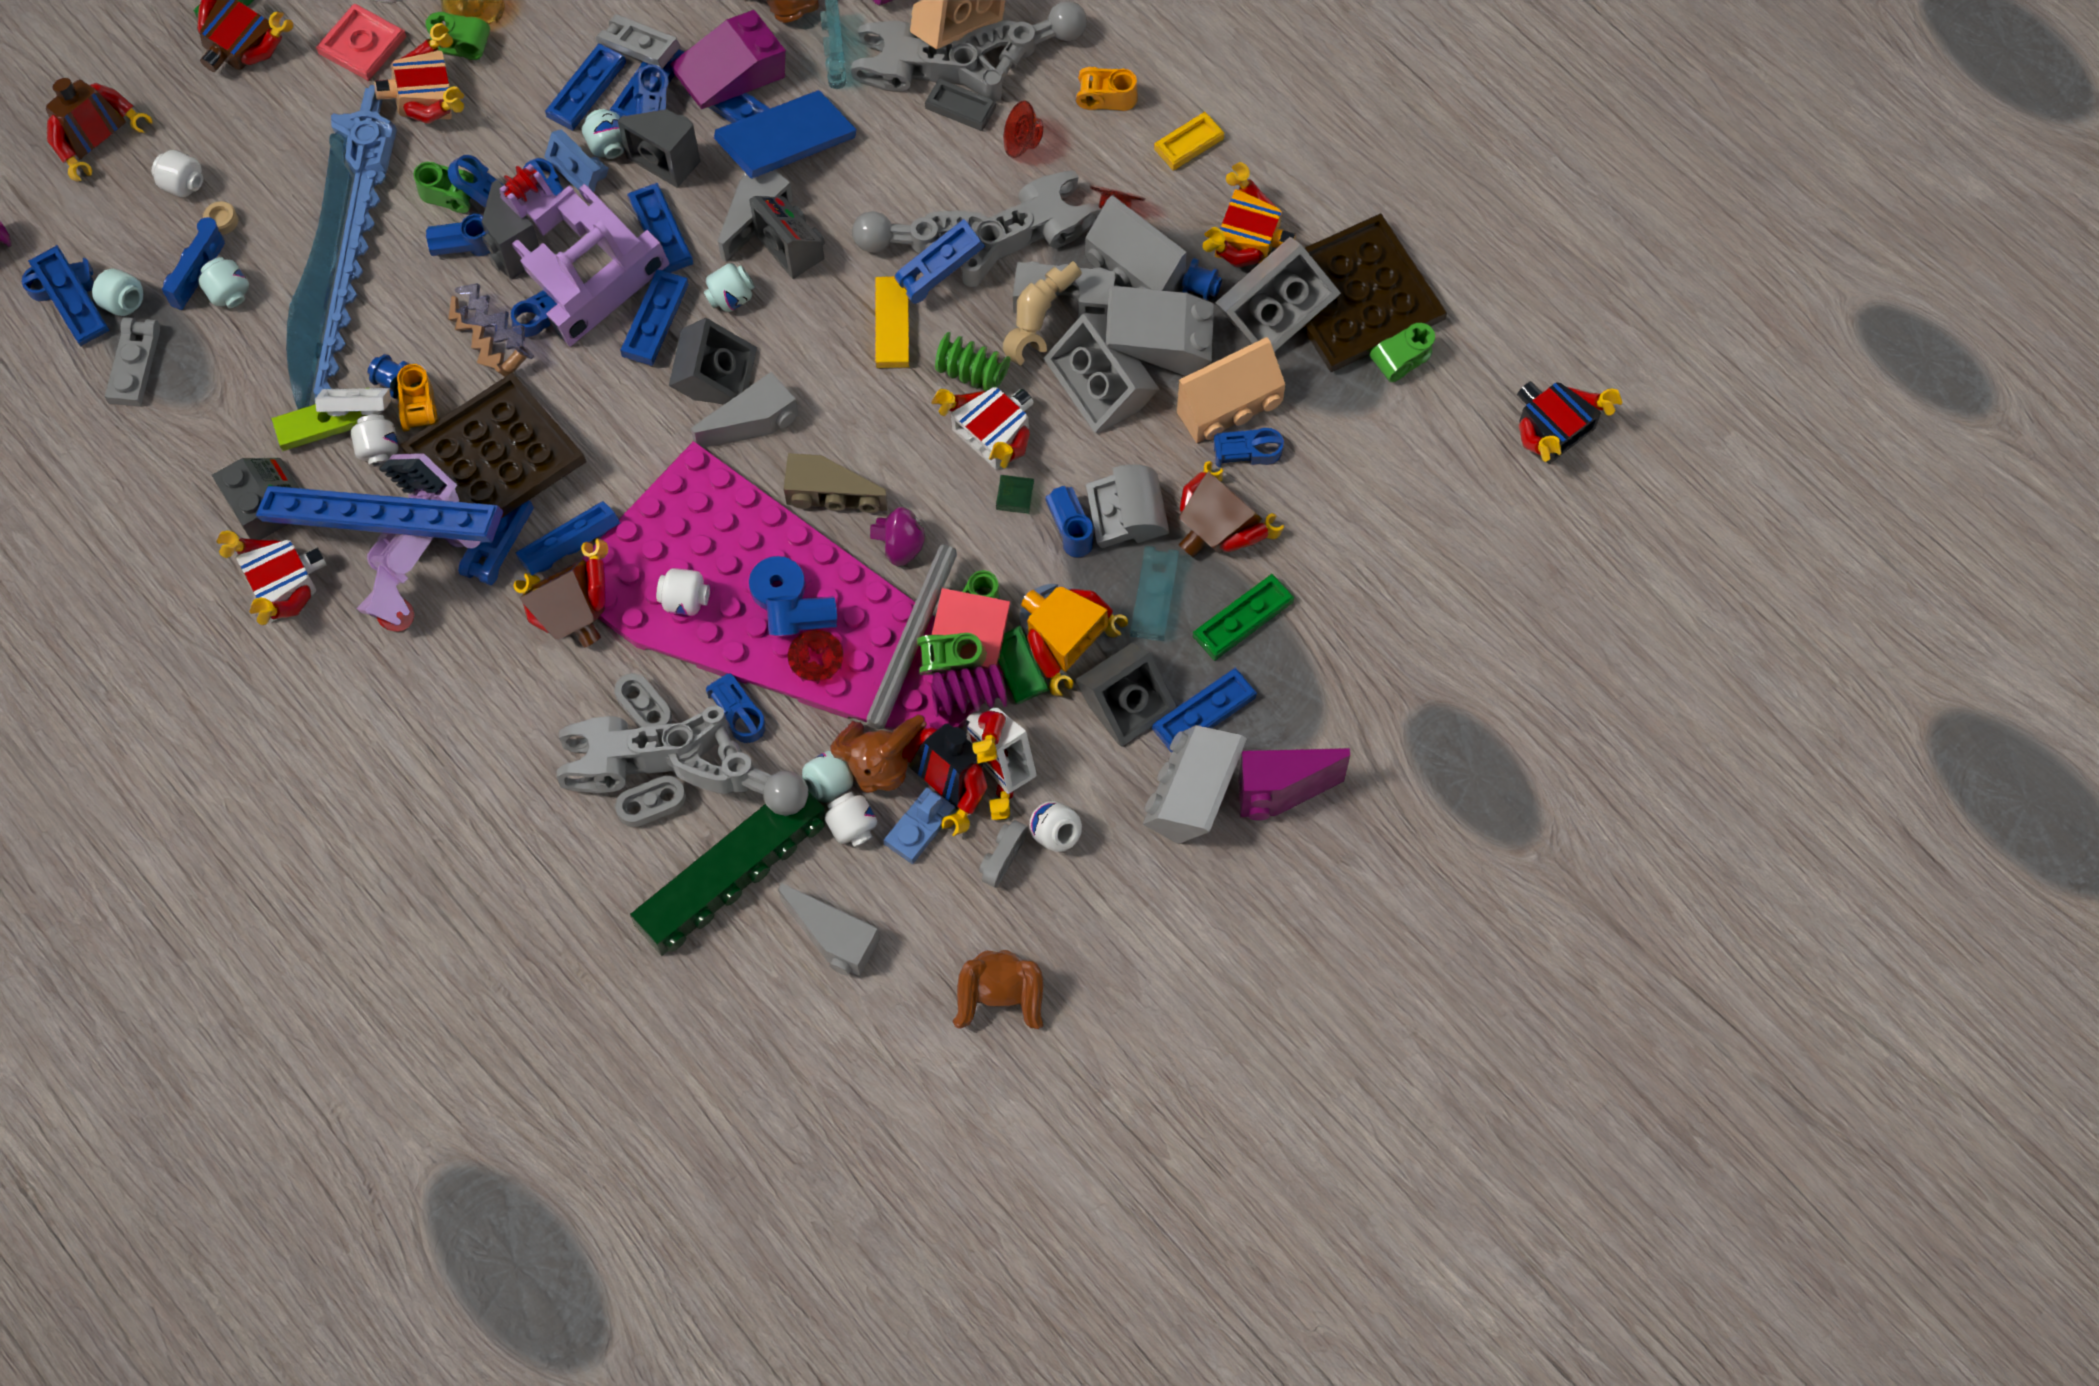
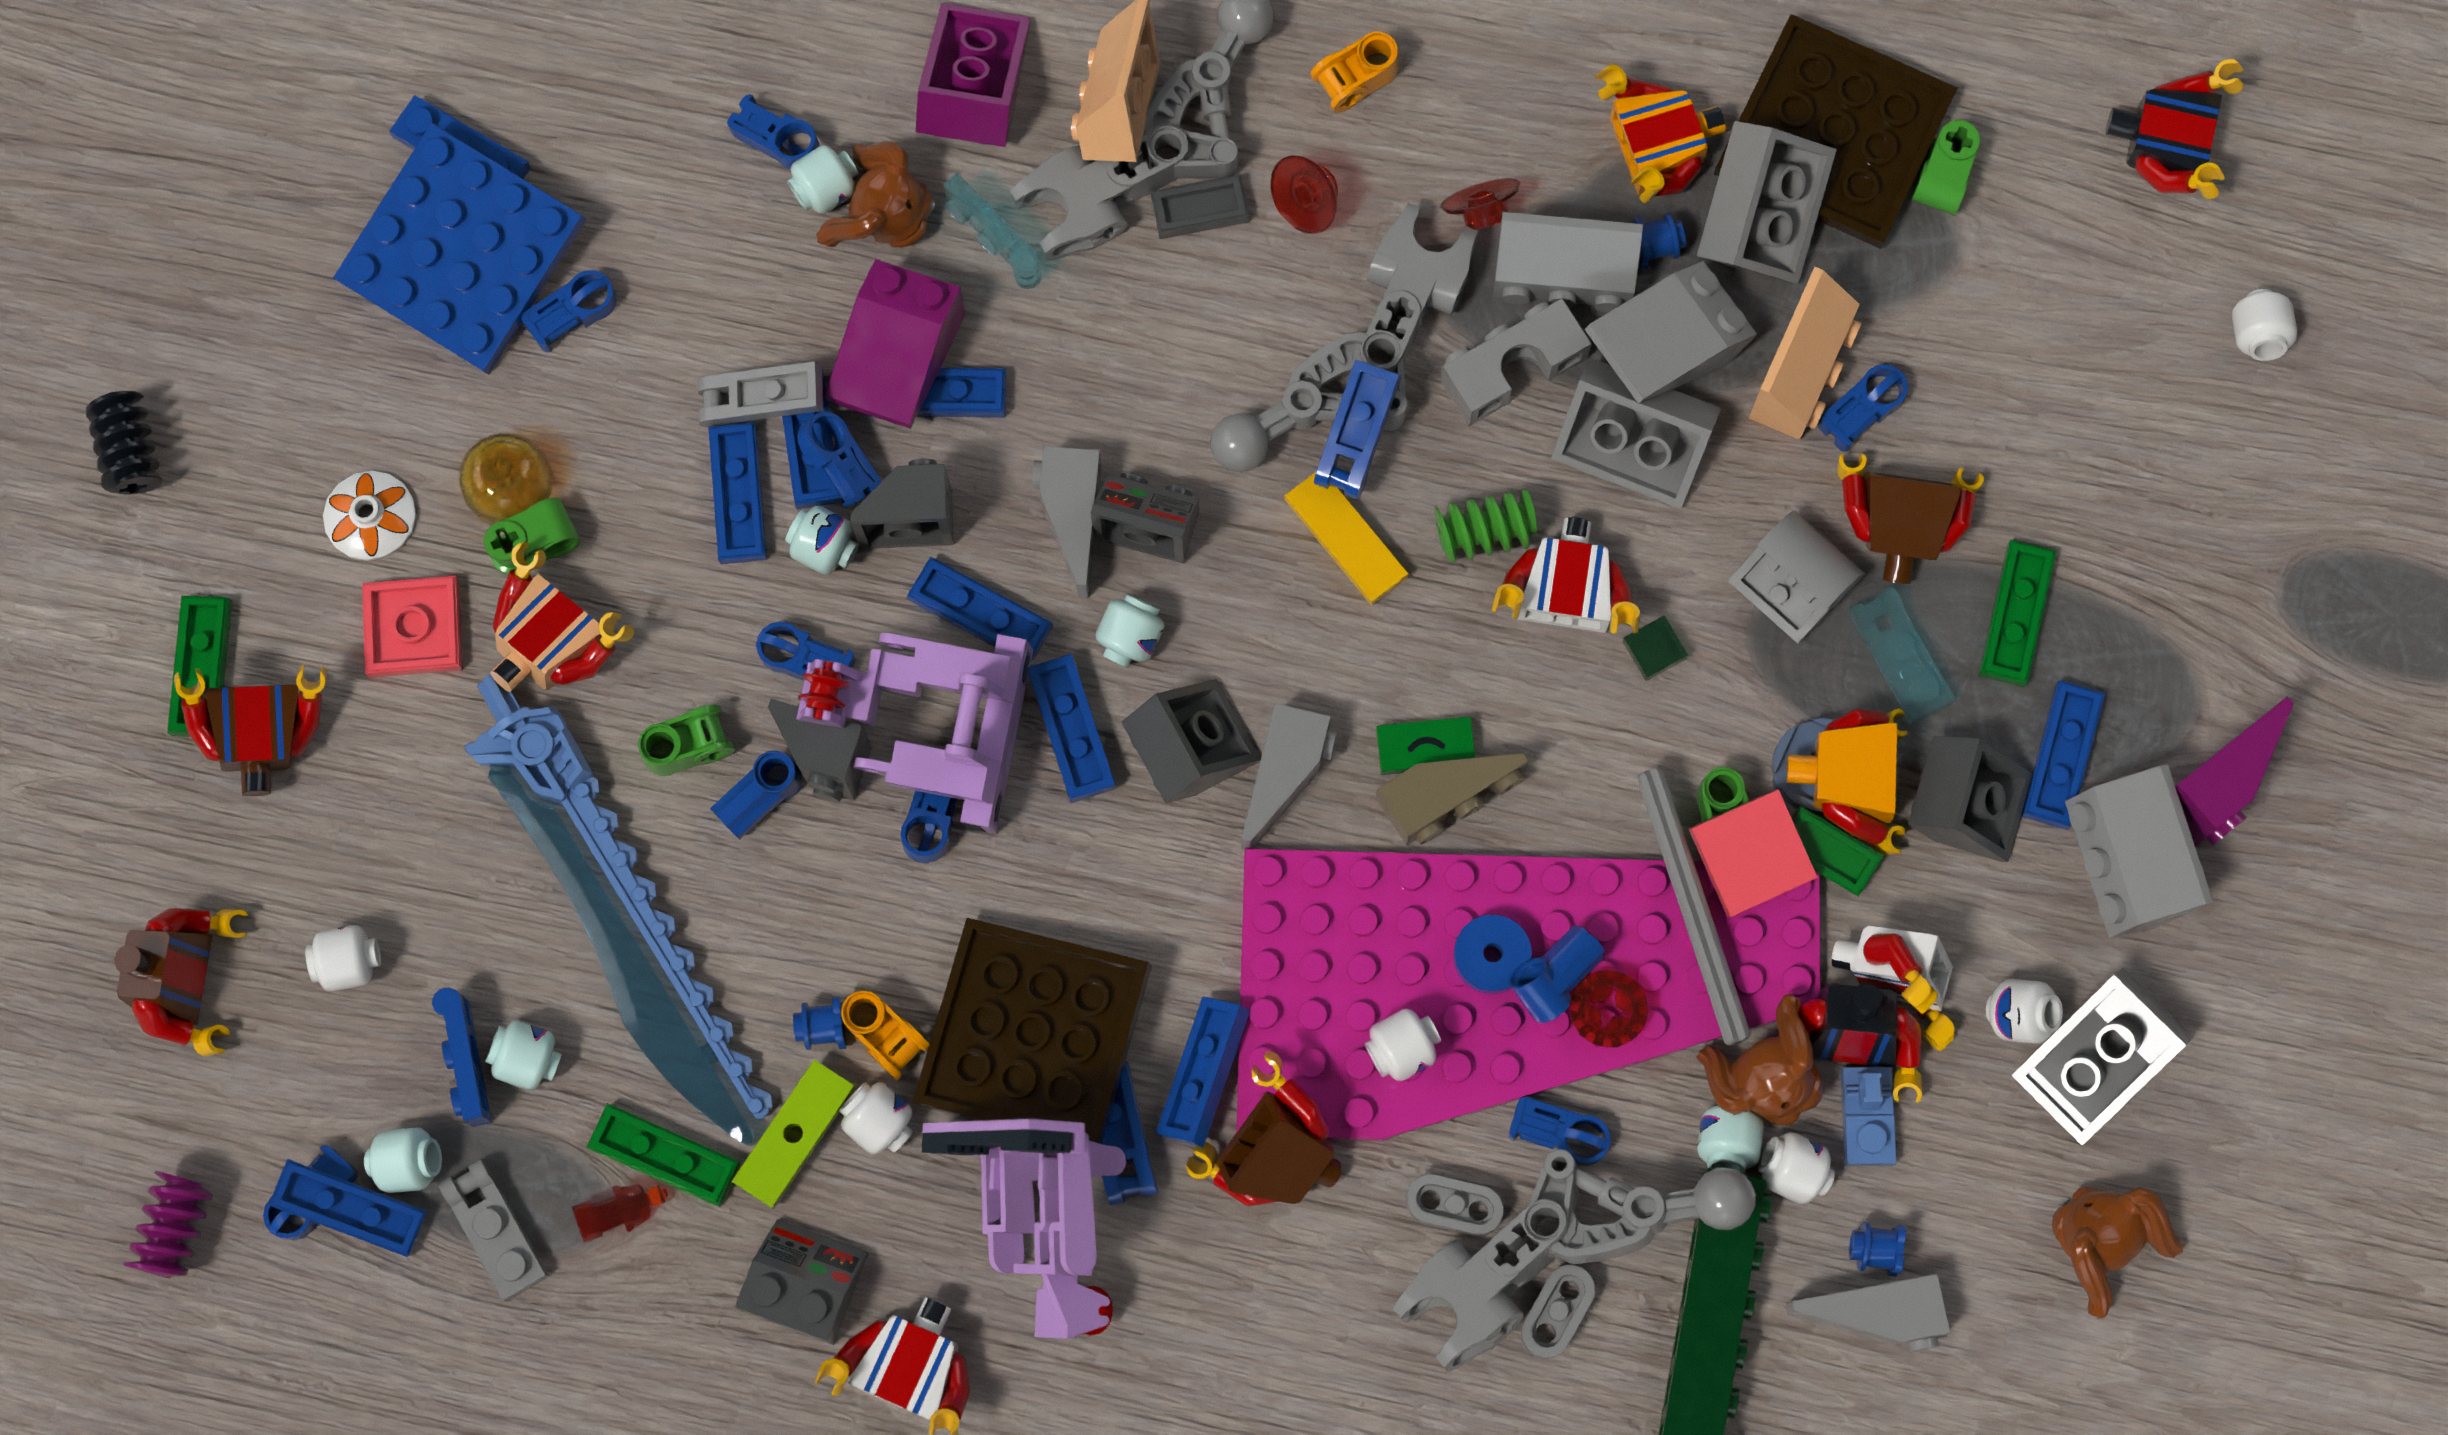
camera: 35 degrees left, 10 degrees up
tan tile [203,201,238,235] -> none
blue tile [256,486,503,543] -> none
white plate [315,388,391,416] -> none
blue piece [448,155,504,207] -> none
piece [448,283,534,377] -> none
medium blue hinge [544,129,609,193] -> none
blue tile [714,90,857,179] -> none
magenta piece [870,507,926,567] -> none
bright green piece [917,633,987,675] -> none
magenta piece [931,664,1007,717] -> none
light grey plate [979,820,1028,888] -> none
tan piece [1003,261,1082,367] -> none
blue piece [1045,485,1093,558] -> none
yellow tile [1154,112,1224,171] -> none
none -> clear red piece [571,1184,668,1243]
none -> green tile [586,1103,741,1208]
none -> green tile [1376,716,1475,775]
none -> blue brick [1849,1222,1906,1277]
none -> light grey slope [2012,968,2194,1145]
none -> white head [2232,289,2297,361]

